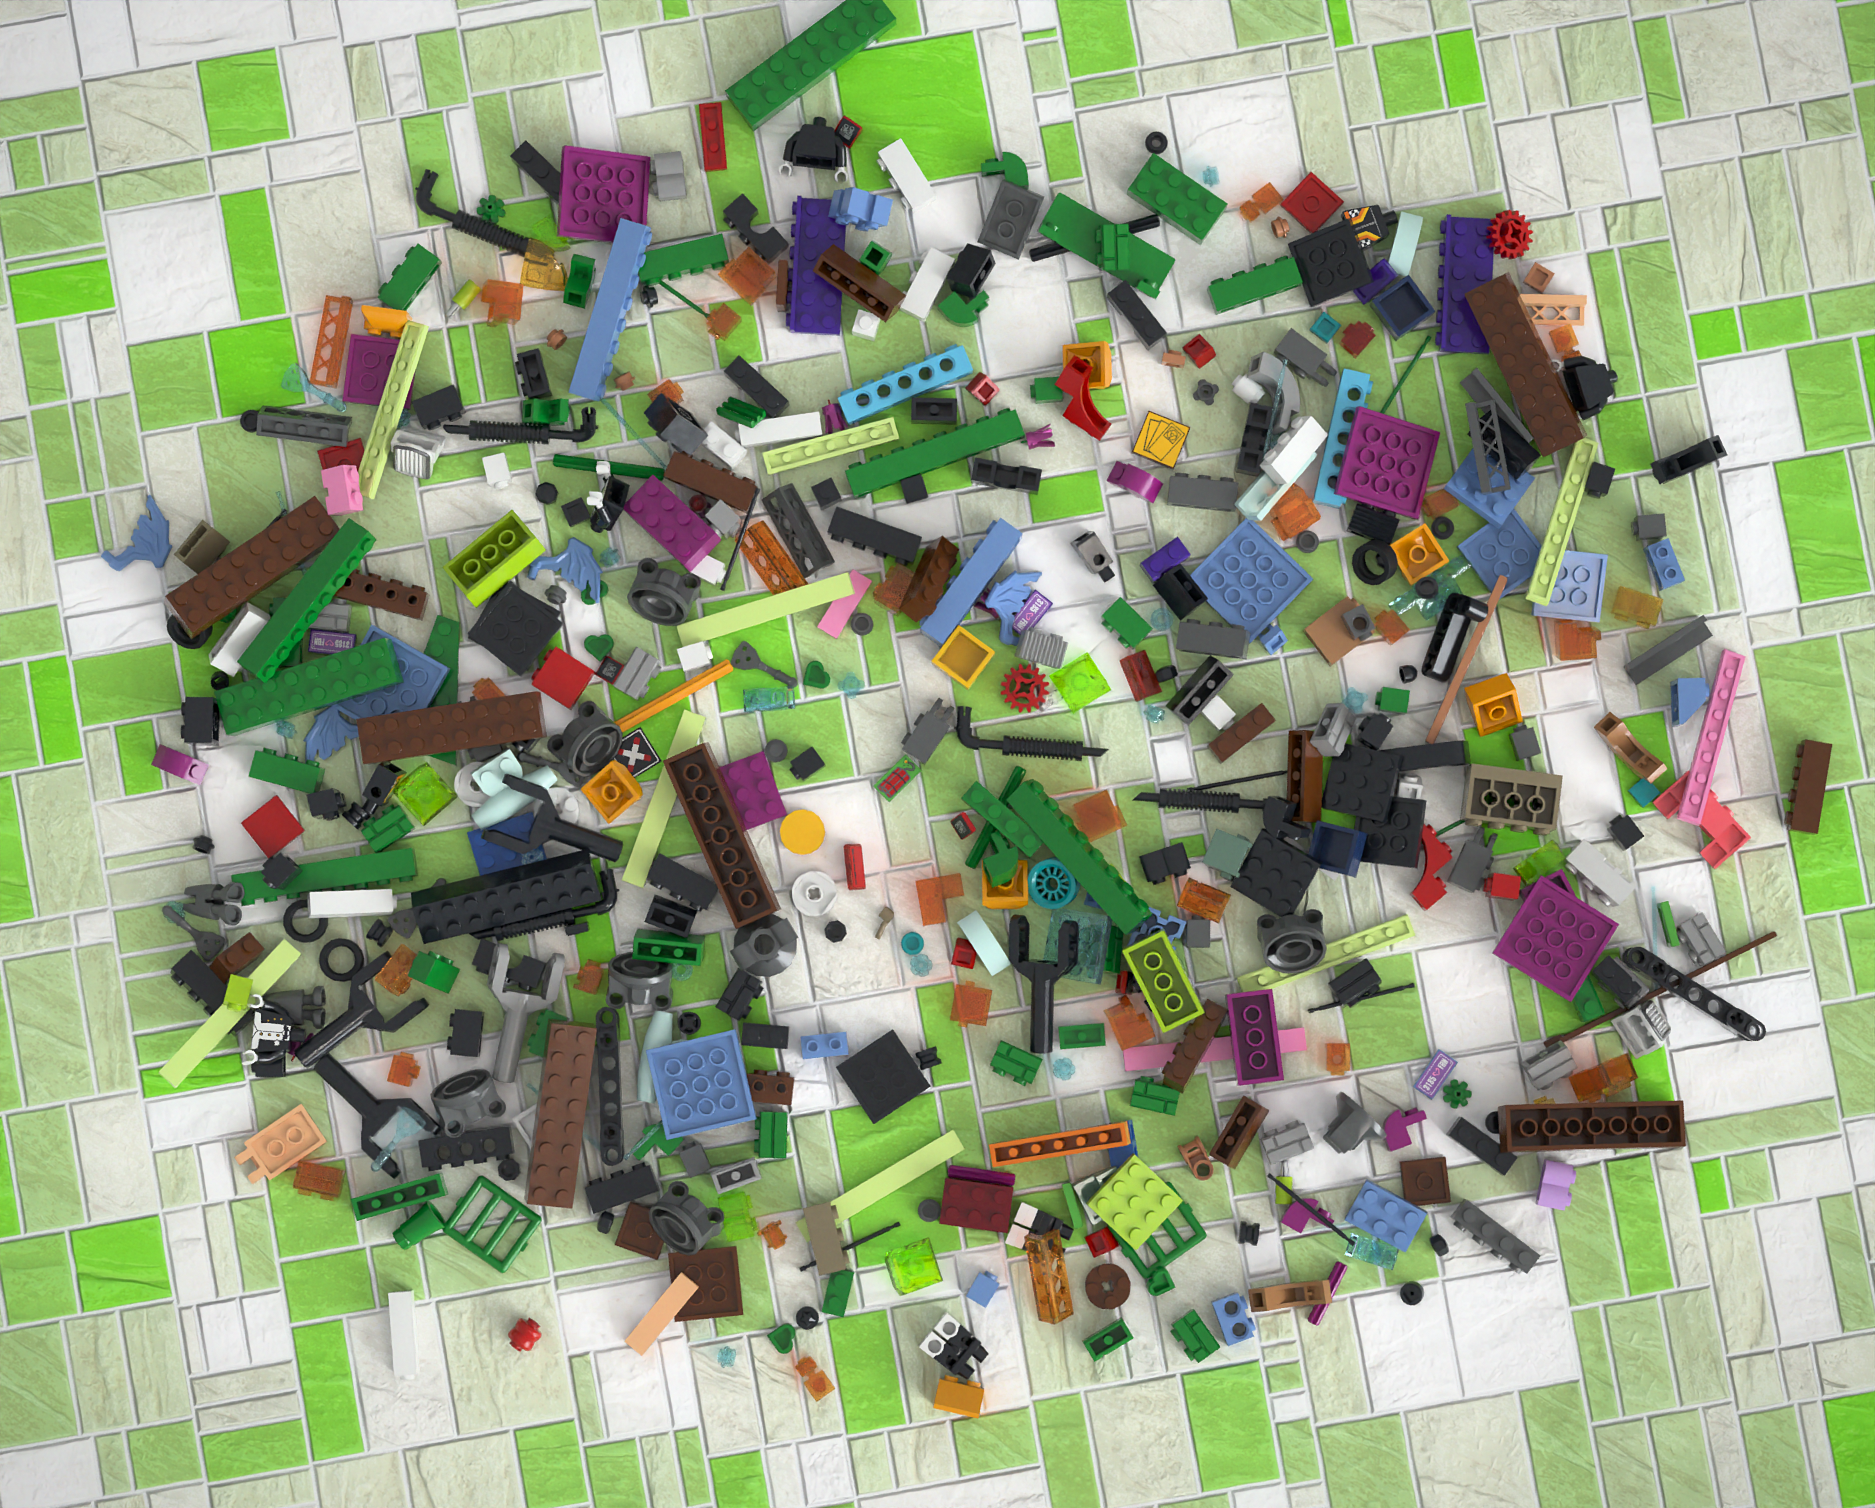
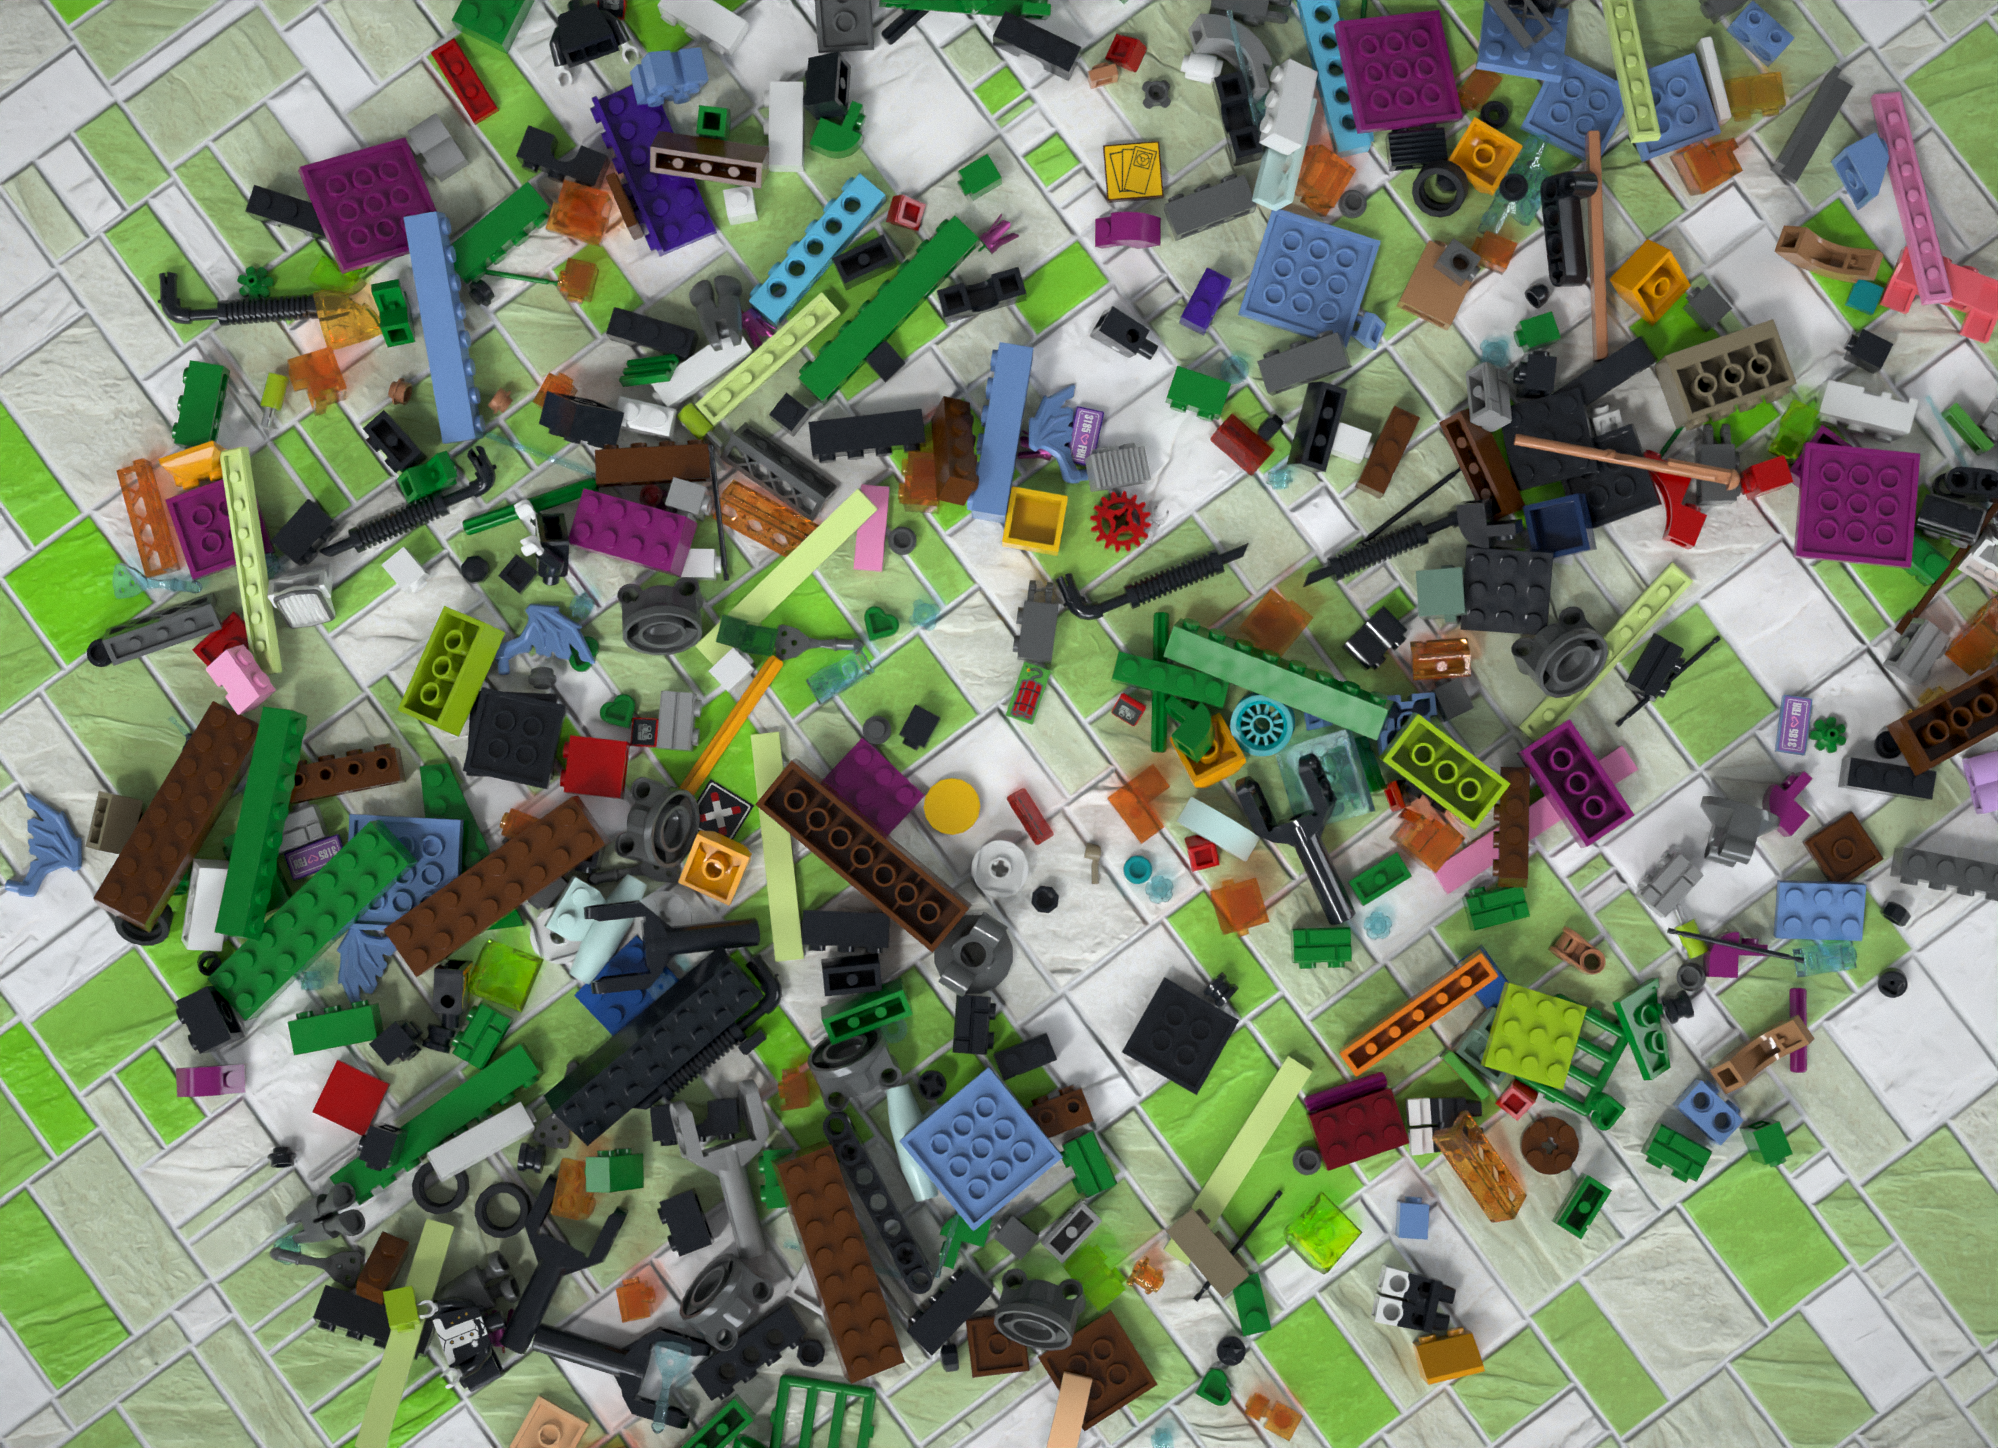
camera: 25 degrees left, 0 degrees up
medium blue brick [800,1032,849,1059] -> none
clear neon green slope [1049,652,1111,714] -> none
red arch [1055,355,1112,441] -> none
light orange slope [1062,341,1112,389] -> none
black brick [1153,563,1208,621] -> none
reddish brown brick [1209,1095,1269,1169] -> none
clear orange brick [1325,1043,1350,1075] -> none
none -> lime piece [677,403,724,451]
none -> dark grey piece [689,275,742,351]
none -> clear green slope [716,614,779,657]
none -> nougat bar [1514,434,1740,490]
none -> green wing [1612,978,1671,1081]
none -> dark grey plate [1677,963,1706,991]
none -> white tile [1695,36,1732,126]
none -> green brick [1739,1118,1793,1167]

